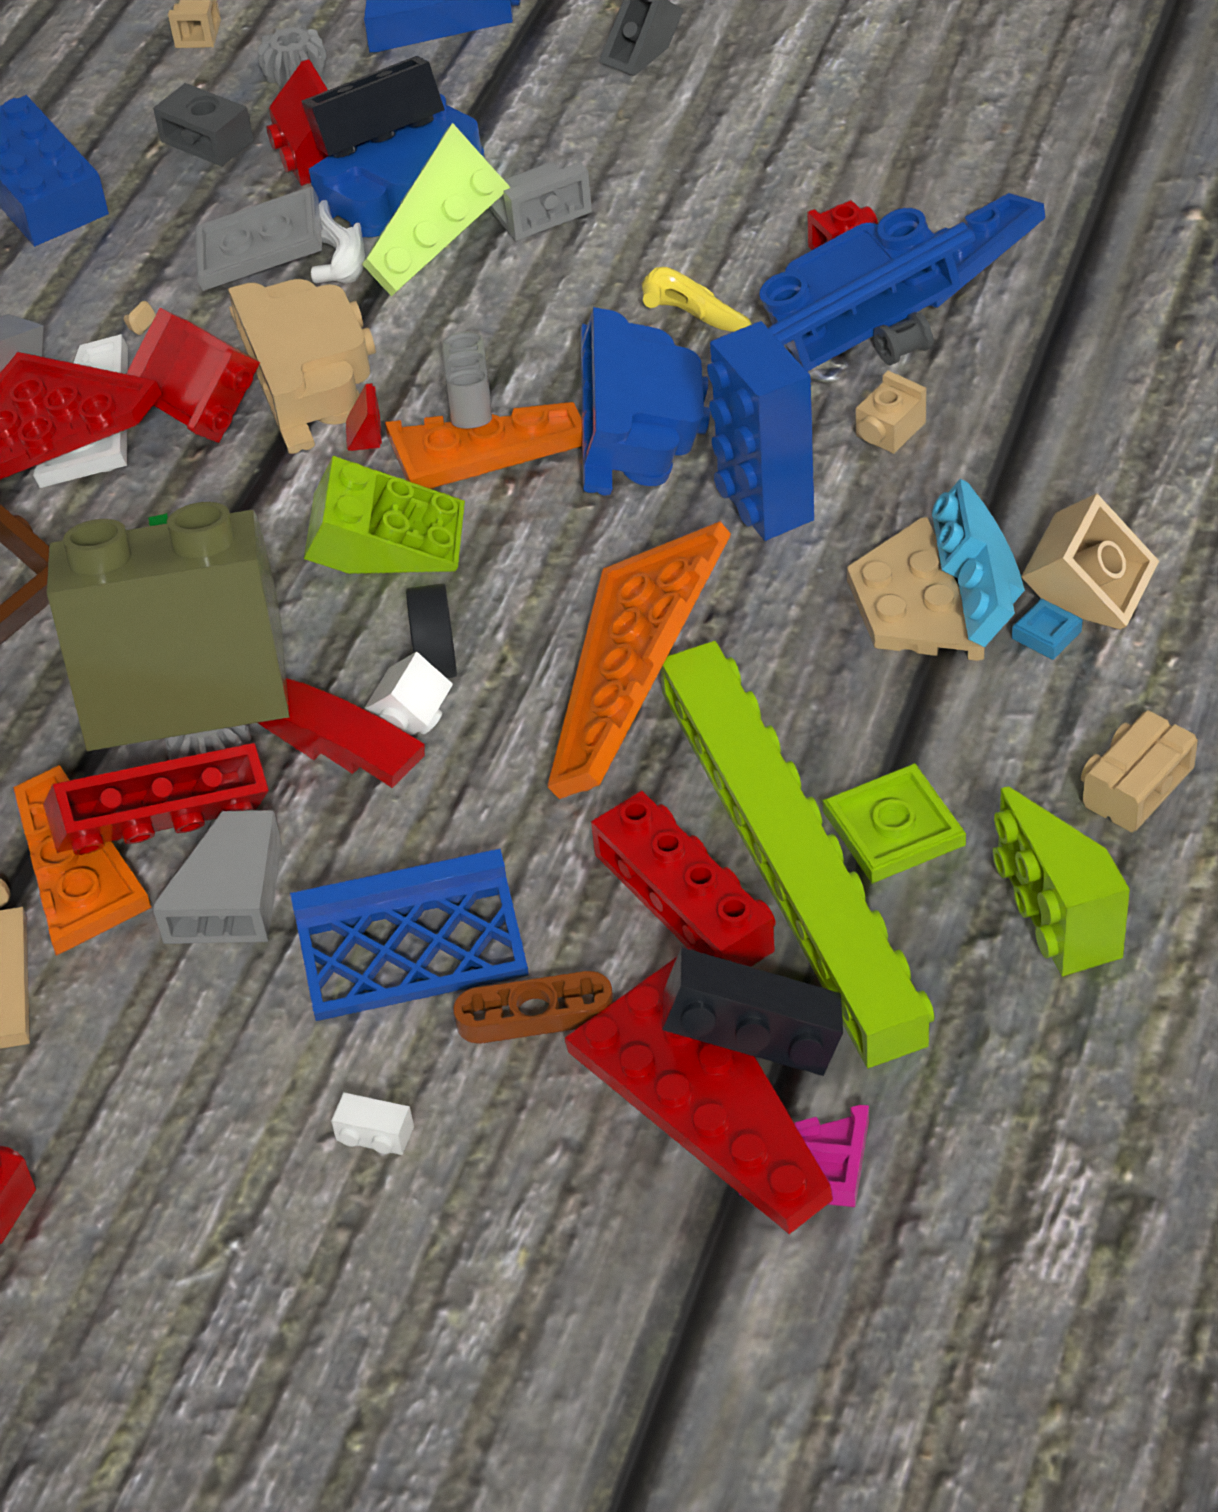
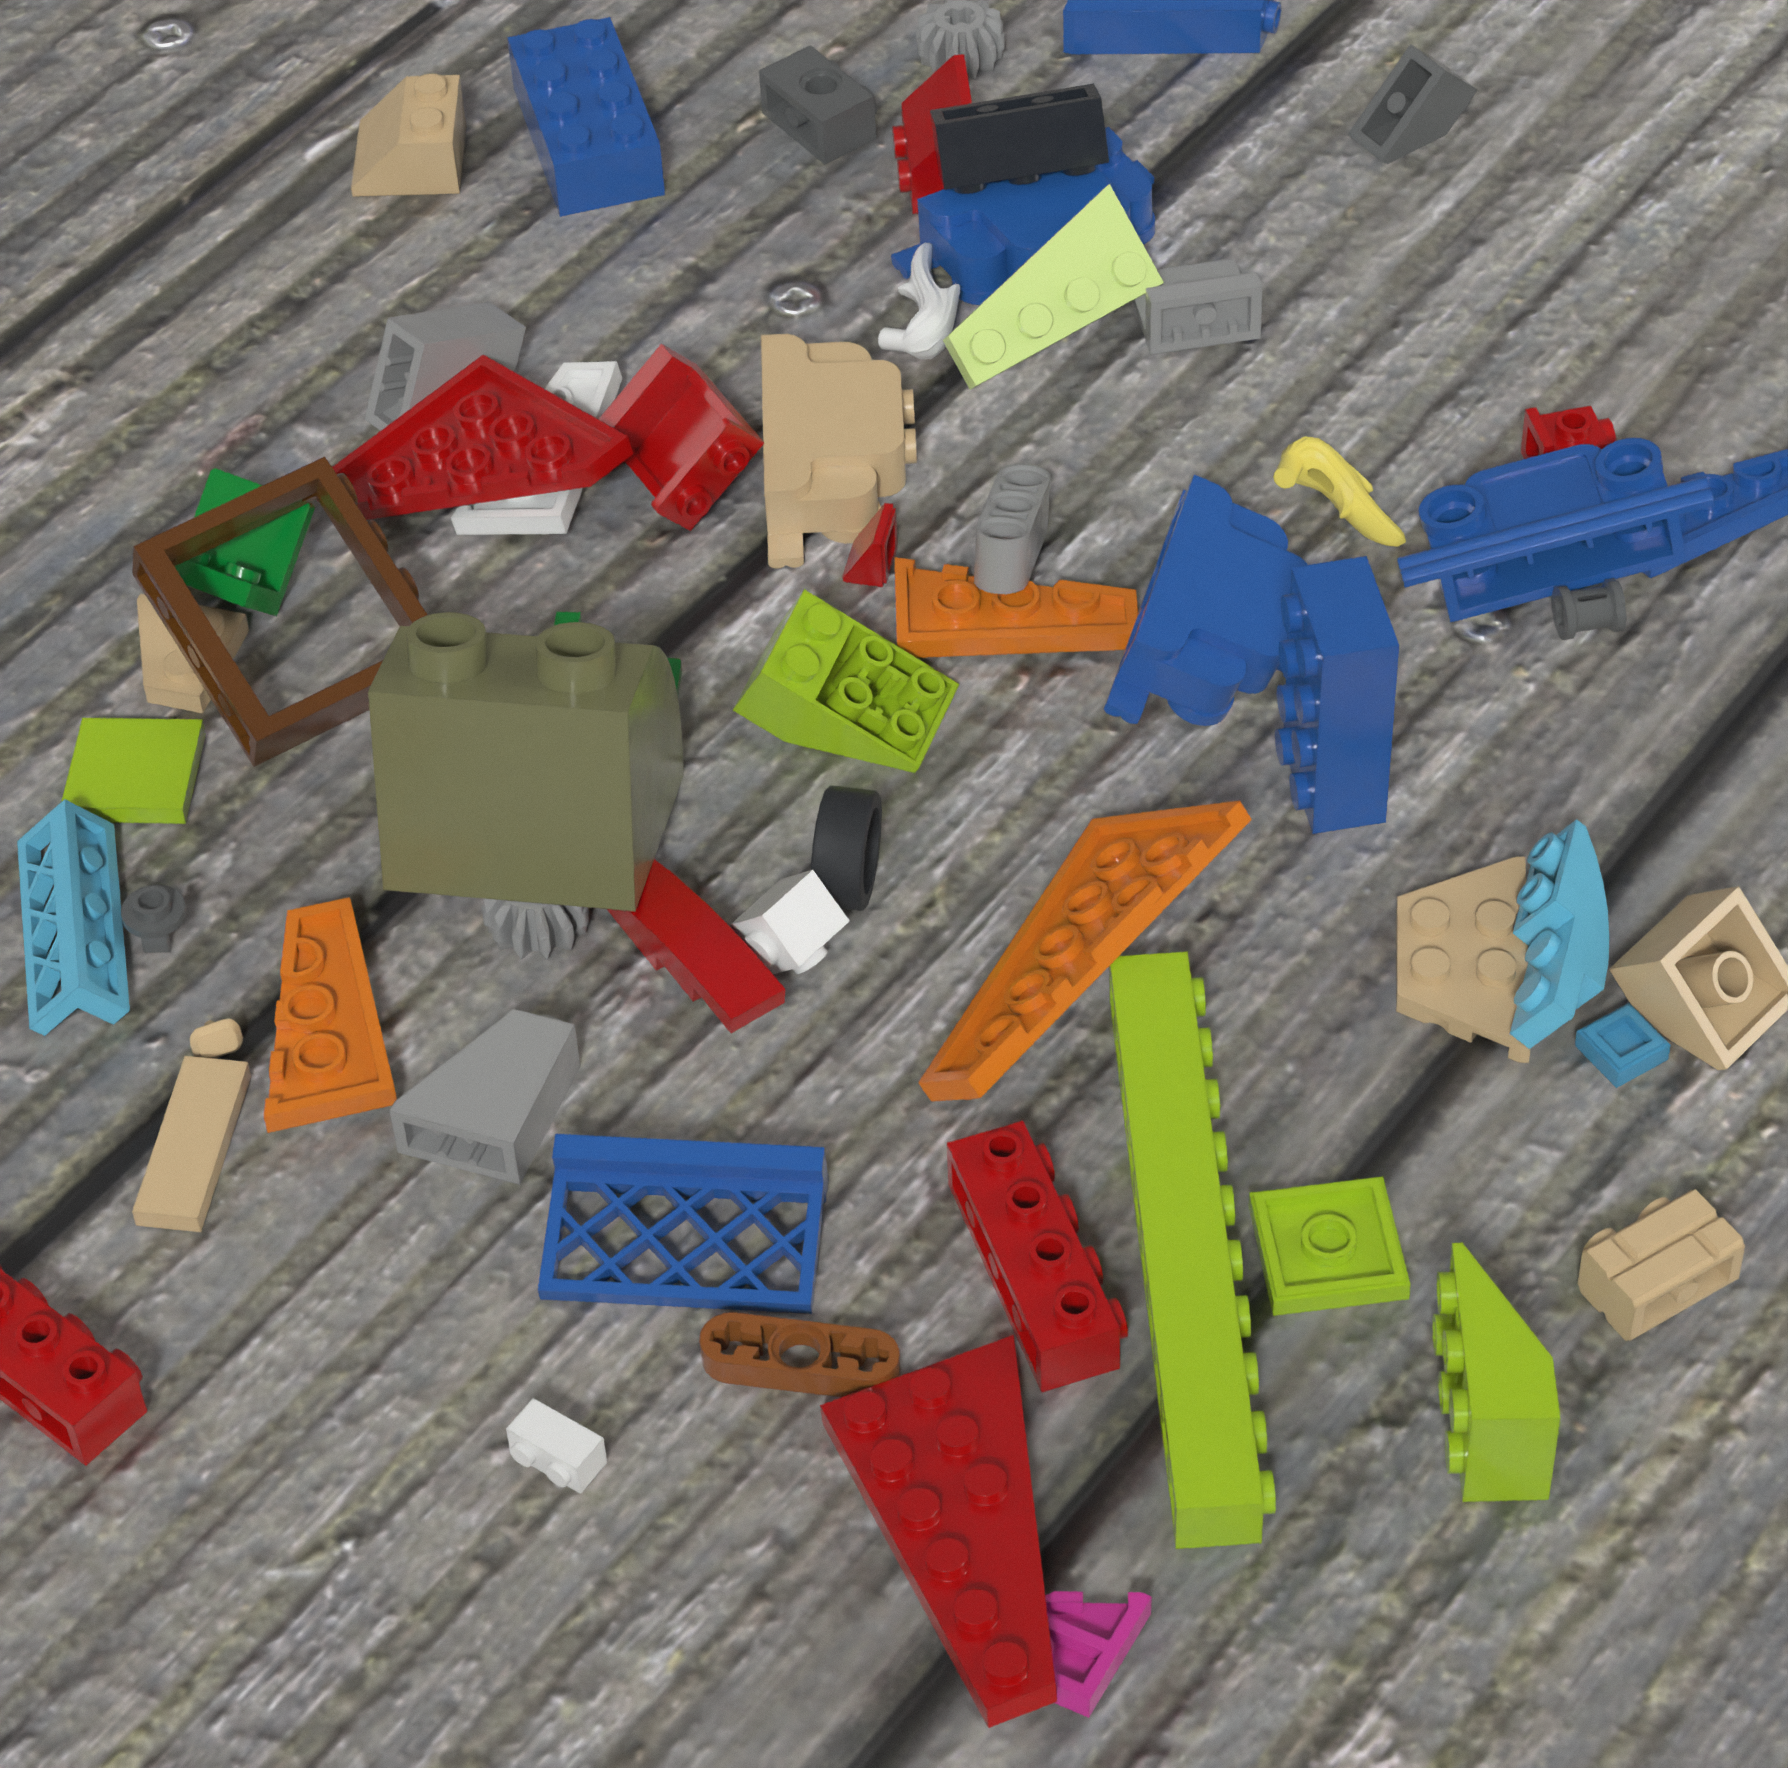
camera: 15 degrees right, 0 degrees up
red brick [43,743,269,855] -> none
tan rock [124,301,156,335] -> none
light grey tile [195,186,322,291] -> none
black brick [662,947,843,1076] -> none
tan brick [856,371,926,454] -> none

